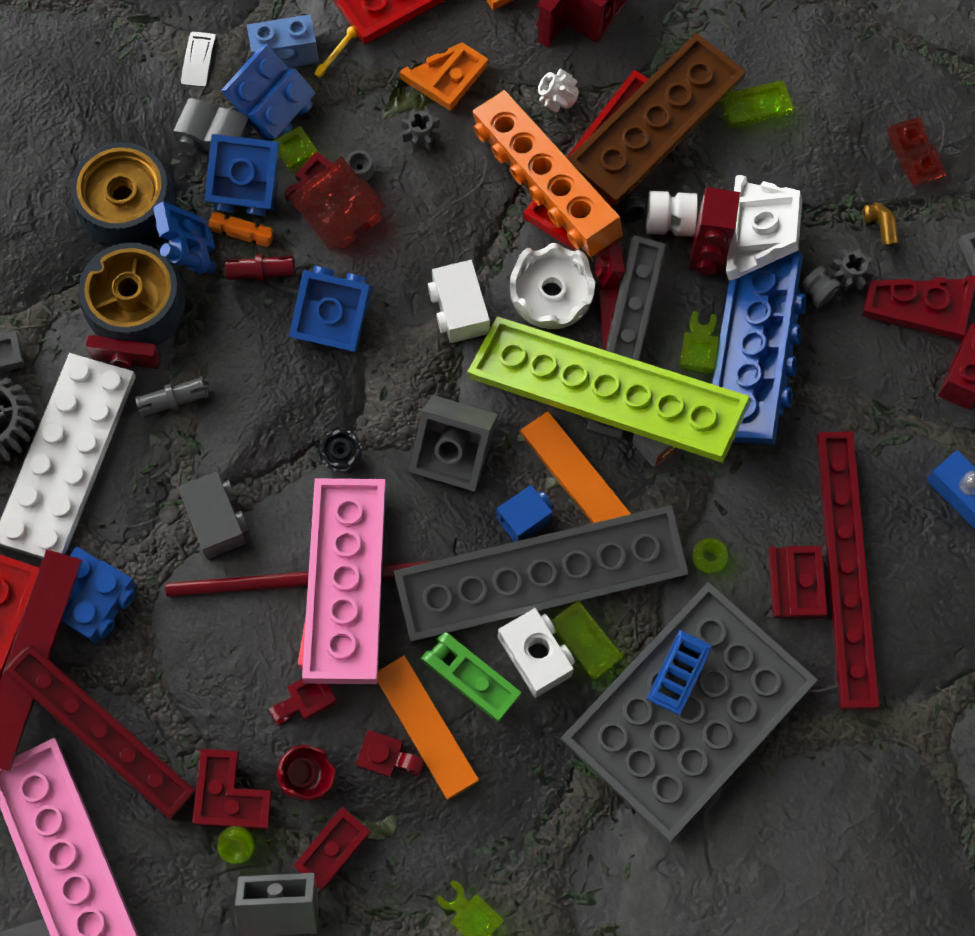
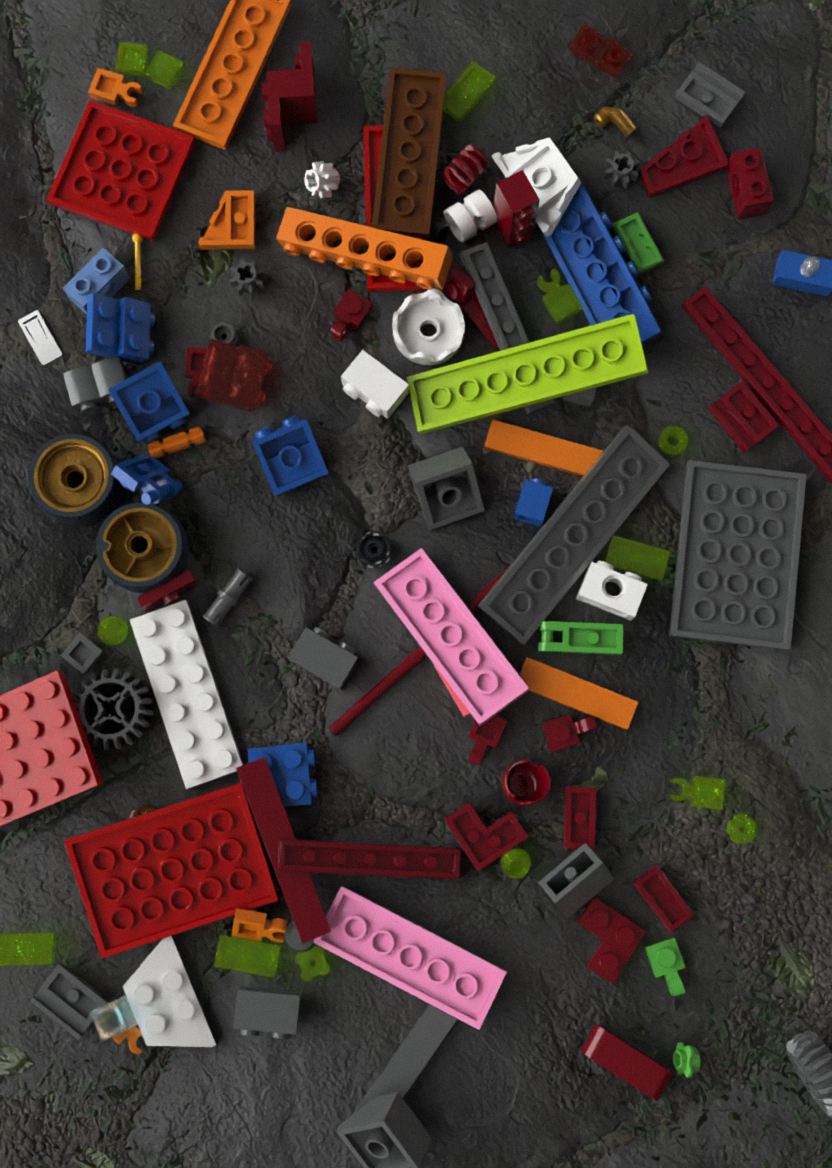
camera: 35 degrees left, 10 degrees up
dark red pin [225,254,296,281] -> none
clear neon green plate [274,126,318,172] -> none
blue slope [646,630,713,716] -> none
dark grey wheel [799,265,842,308] -> none
none -> clear neon green plate [98,616,128,646]
none -> dark red plate [330,289,373,342]
none -> dark red gear [442,144,490,194]
none -> bright green plate [611,212,664,275]

